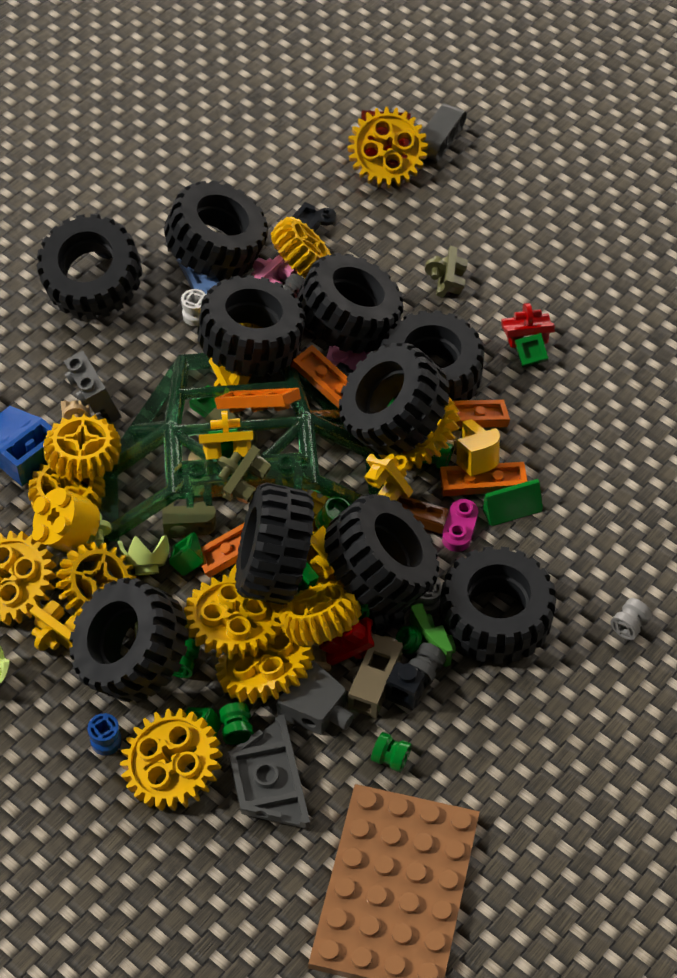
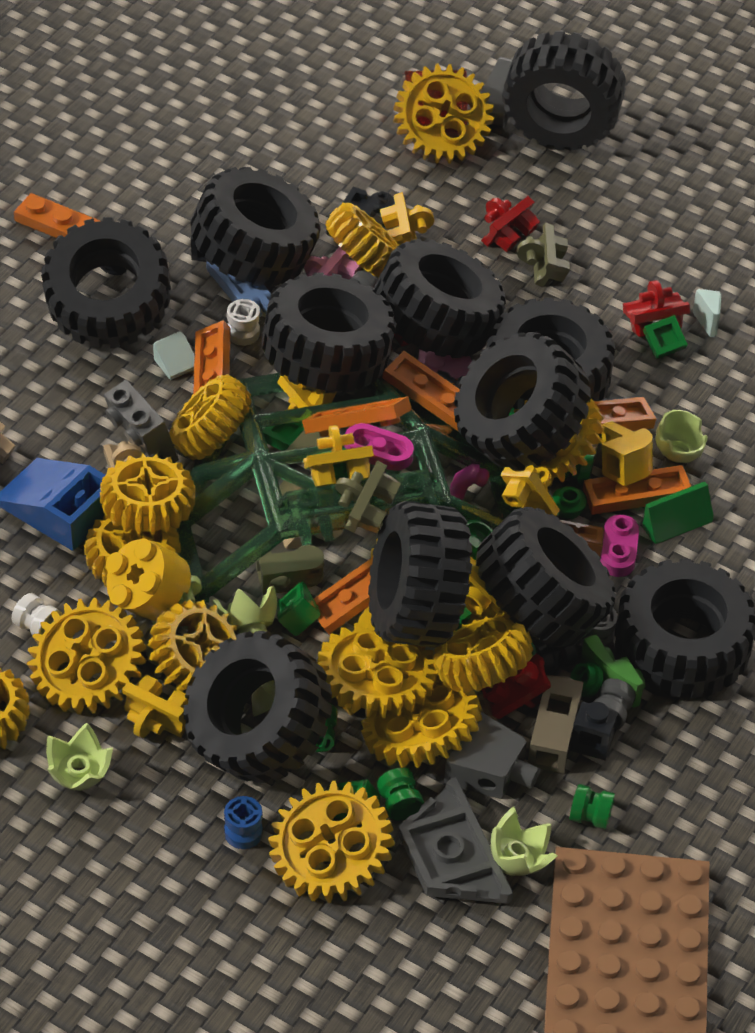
camera: 10 degrees left, 5 degrees down
none -> orange plate [14,193,100,238]
none -> light aqua slope [153,331,195,380]
none -> yellow gear [169,374,252,460]
none -> orange plate [193,320,231,394]
none -> dark pink plate [344,423,414,471]
none -> yellow hips [380,192,434,245]
none -> dark pink arm [445,464,489,506]
none -> red hips [481,196,540,253]
none -> yellowish green piece [491,807,558,876]
none -> black tyre [502,31,626,150]
none -> green plate [552,486,587,519]
none -> yellowish green hair [655,410,708,463]
none -> light aqua slope [693,289,721,337]

